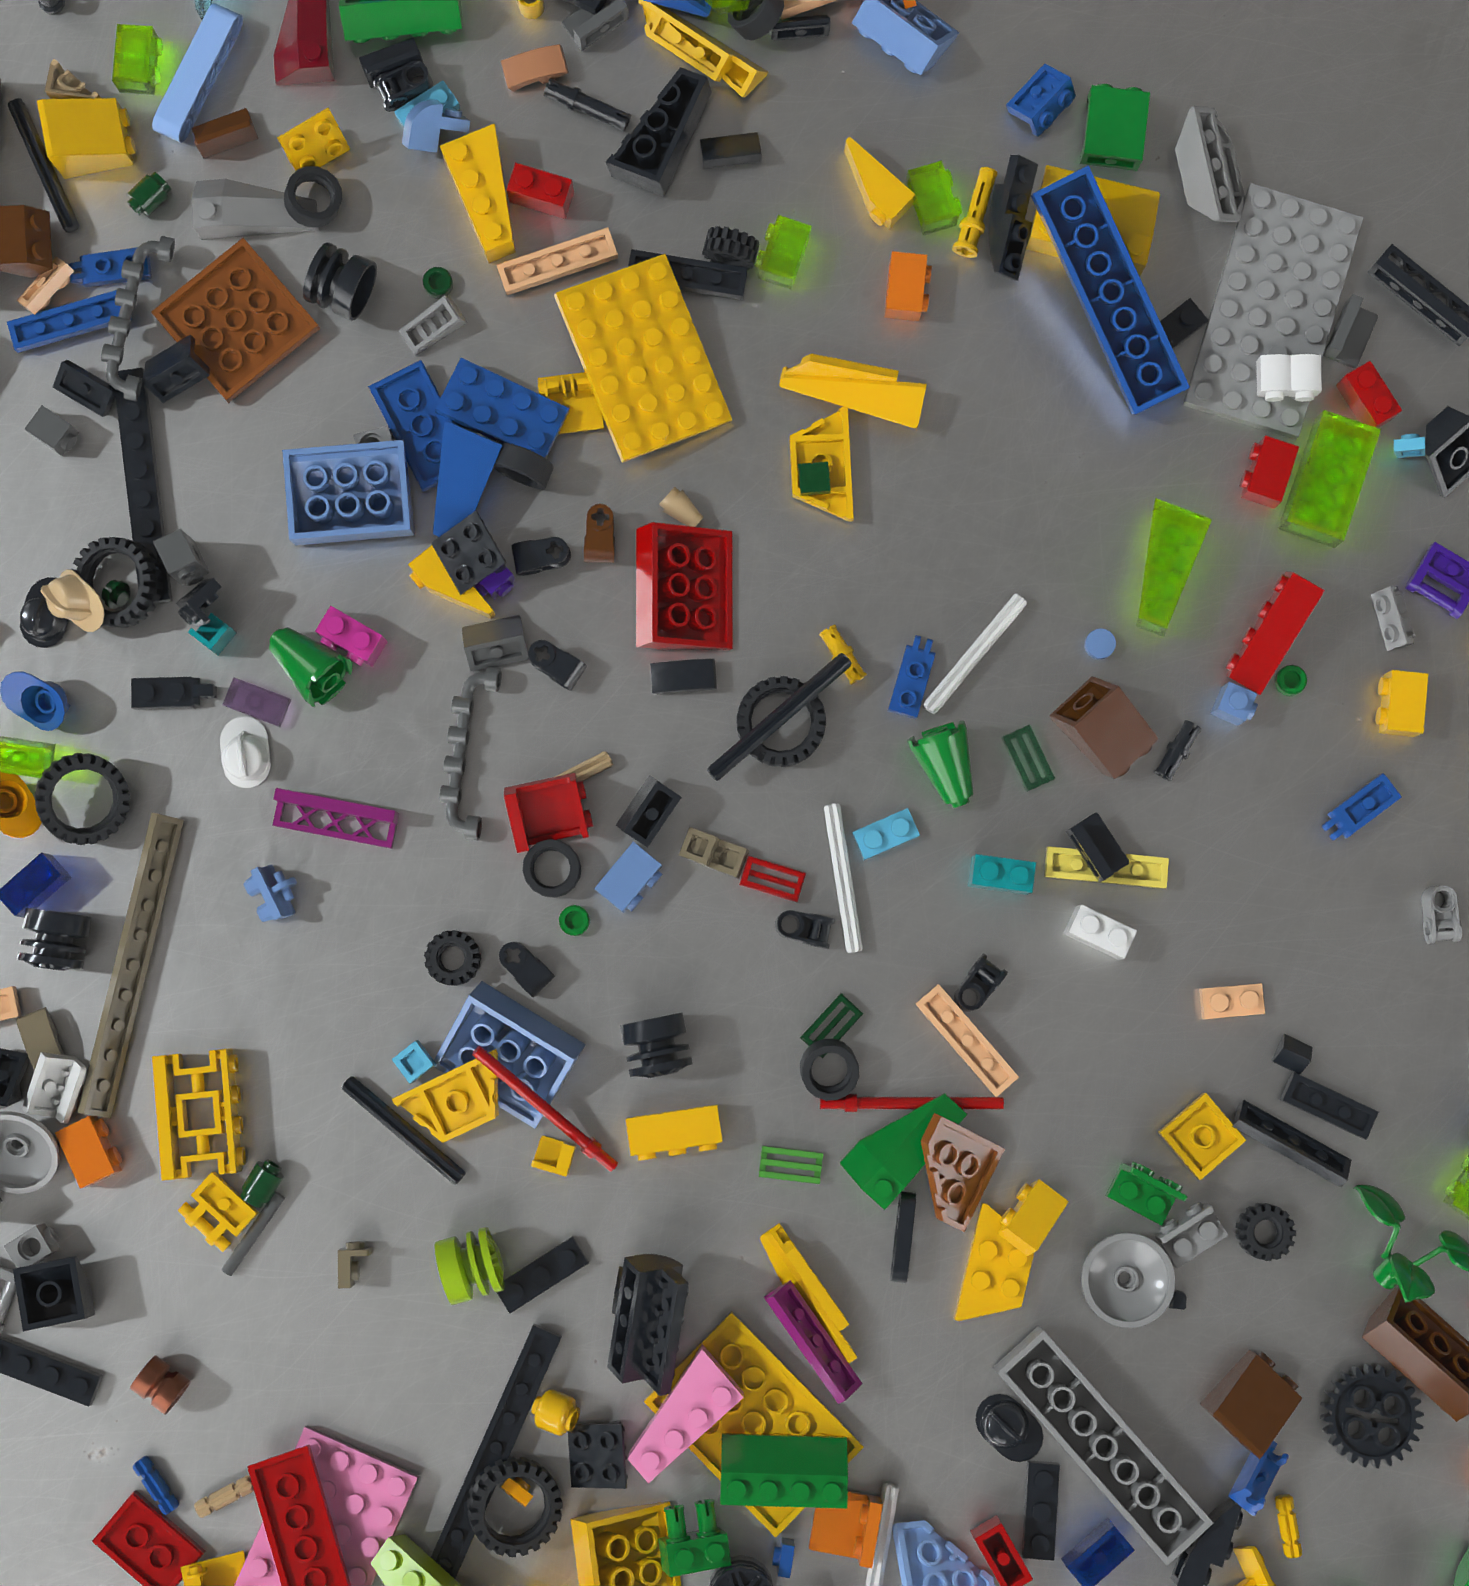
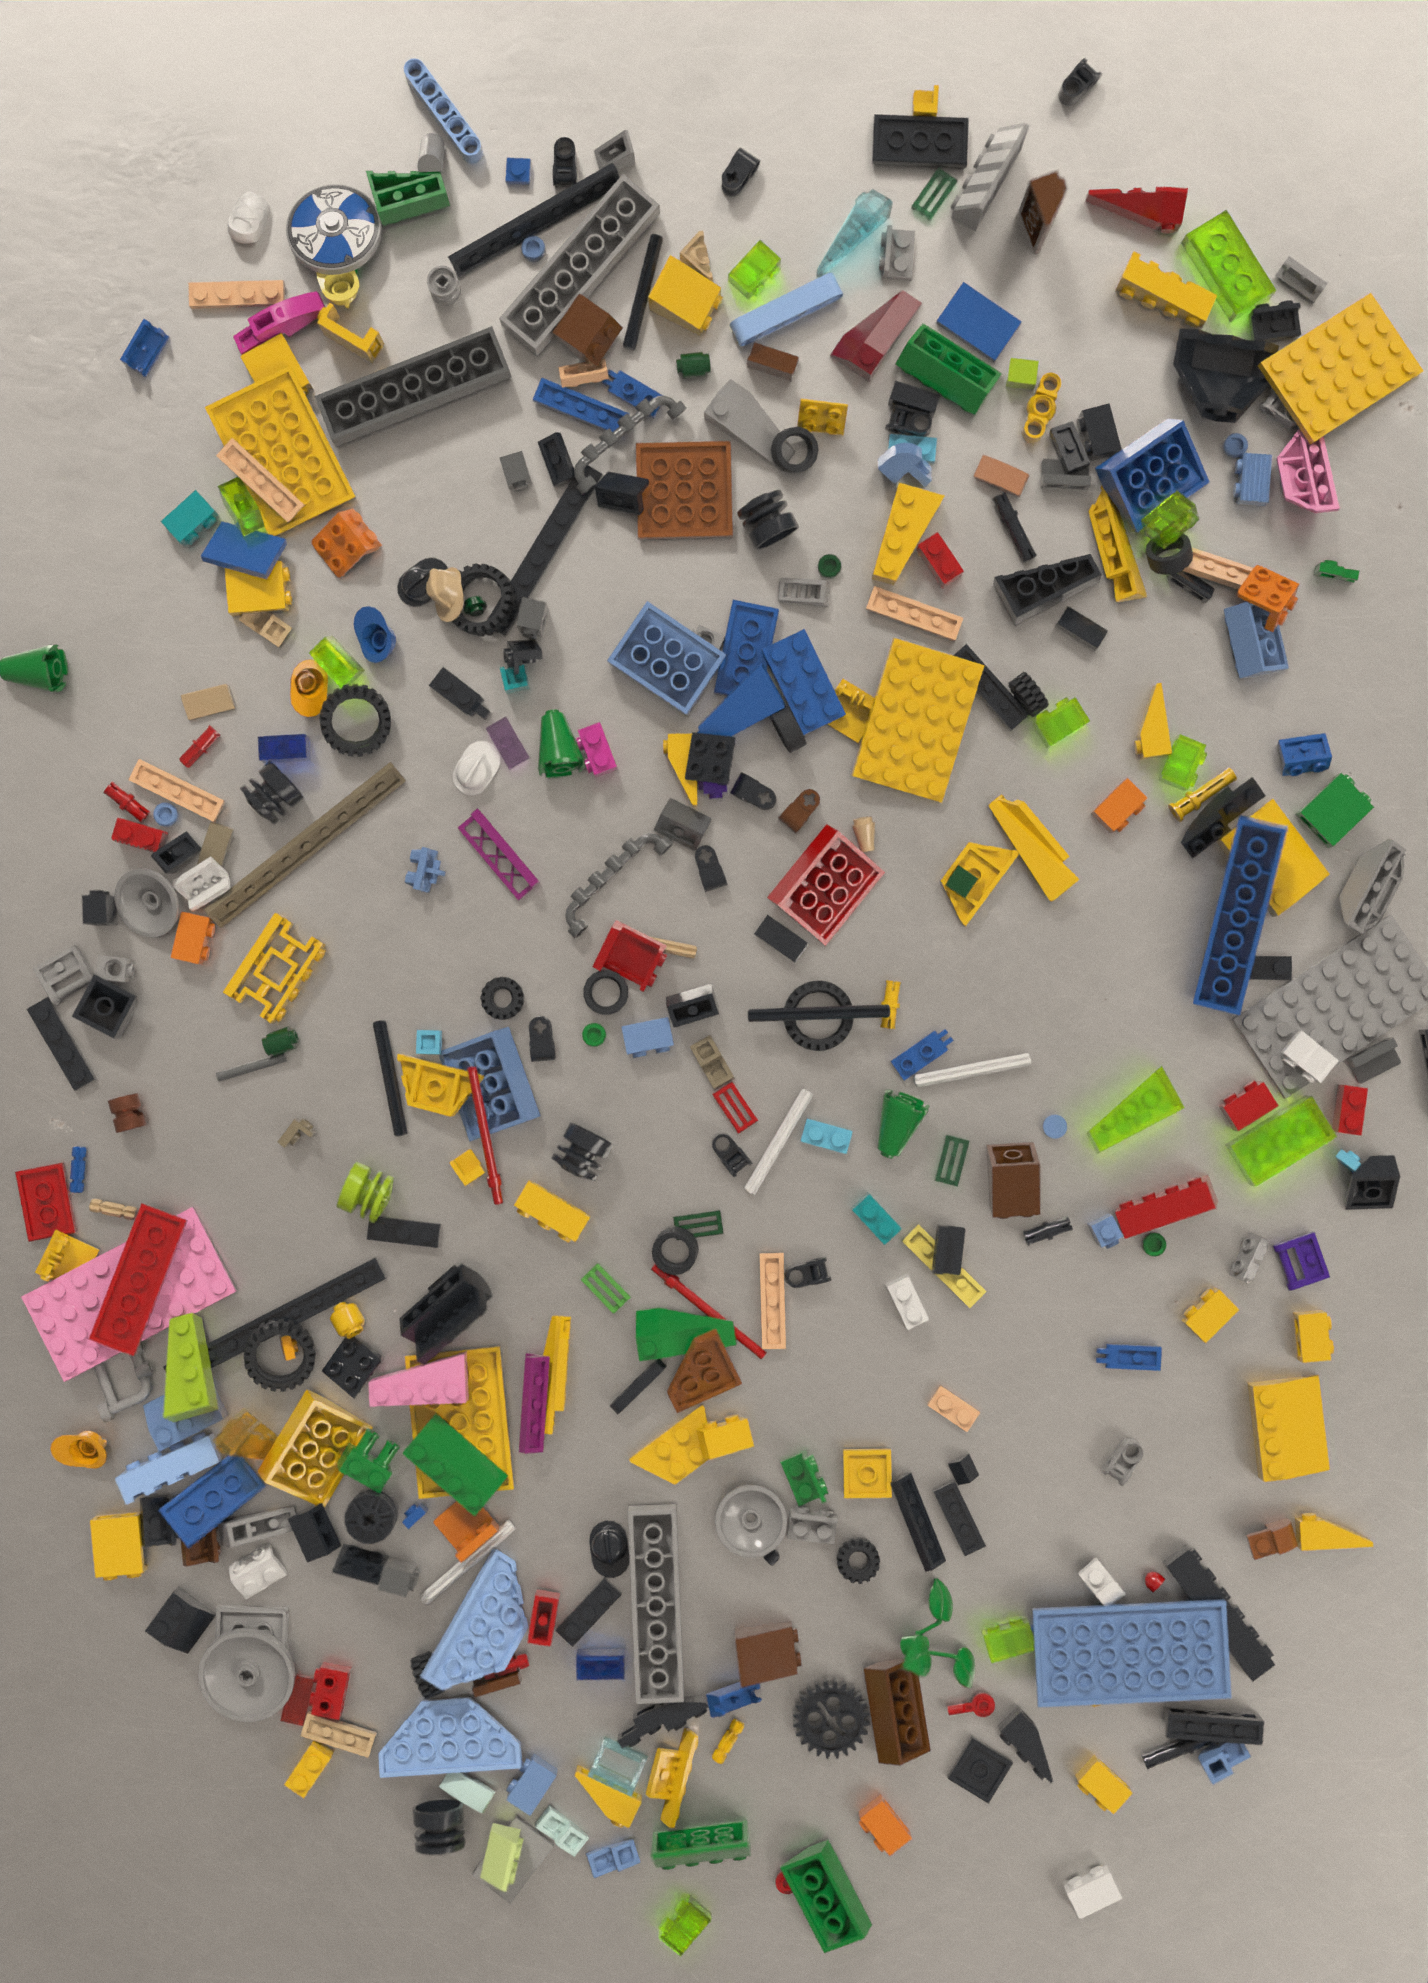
camera: 45 degrees right, 5 degrees up
yellow plate [178,1171,259,1252] -> none

